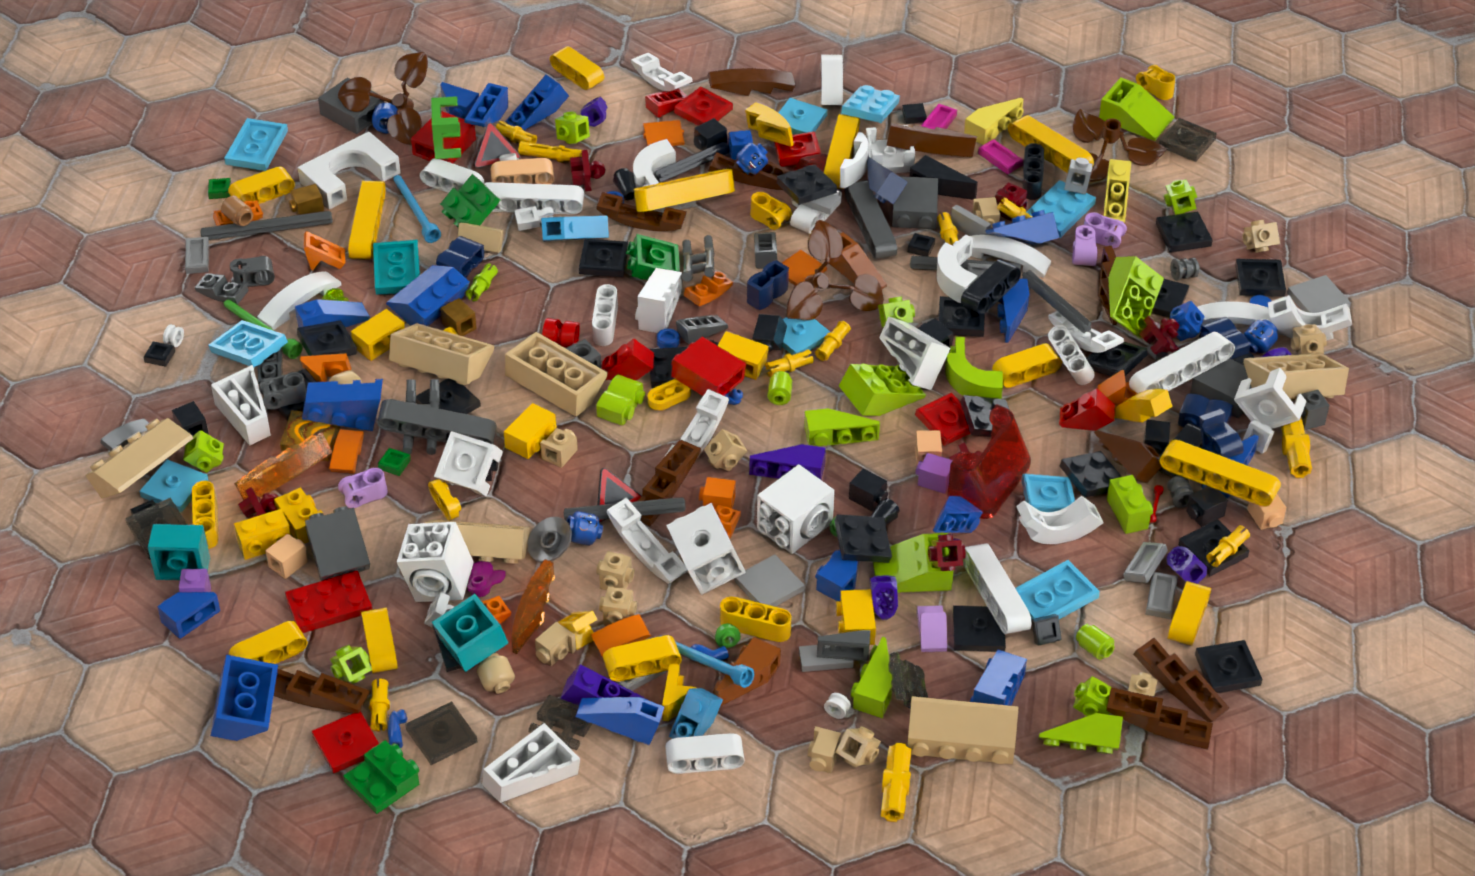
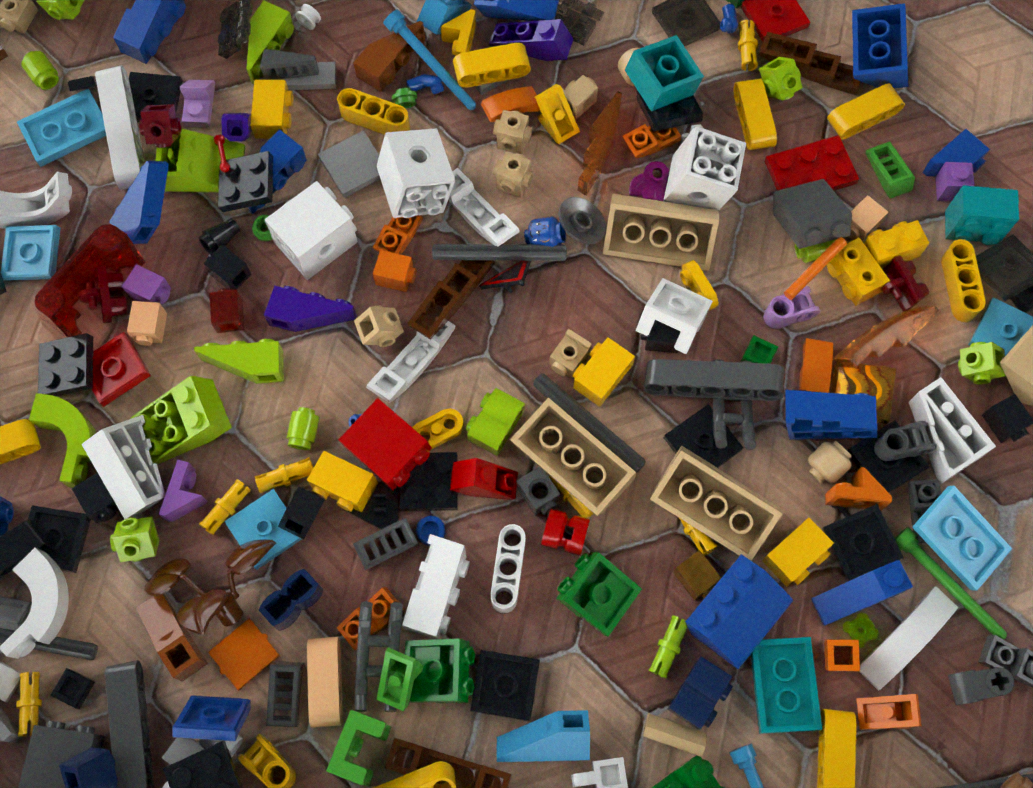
camera: 175 degrees left, 25 degrees up
none -> medium lavender slope [159,460,207,522]
none -> blue tile [172,695,251,741]
none -> clear red brick [209,288,245,333]
none -> red hinge [214,134,230,172]
none -> light nougat beam [307,636,343,728]
none -> bright green panel [326,710,392,787]
none -> bright green slope [376,647,424,711]
none -> dark grey axle [533,373,646,473]
none -> green plate [556,551,642,637]
none -> orange bar [784,237,847,300]
none -> orange brick [824,639,860,671]
none -> bright green slope [866,142,915,198]

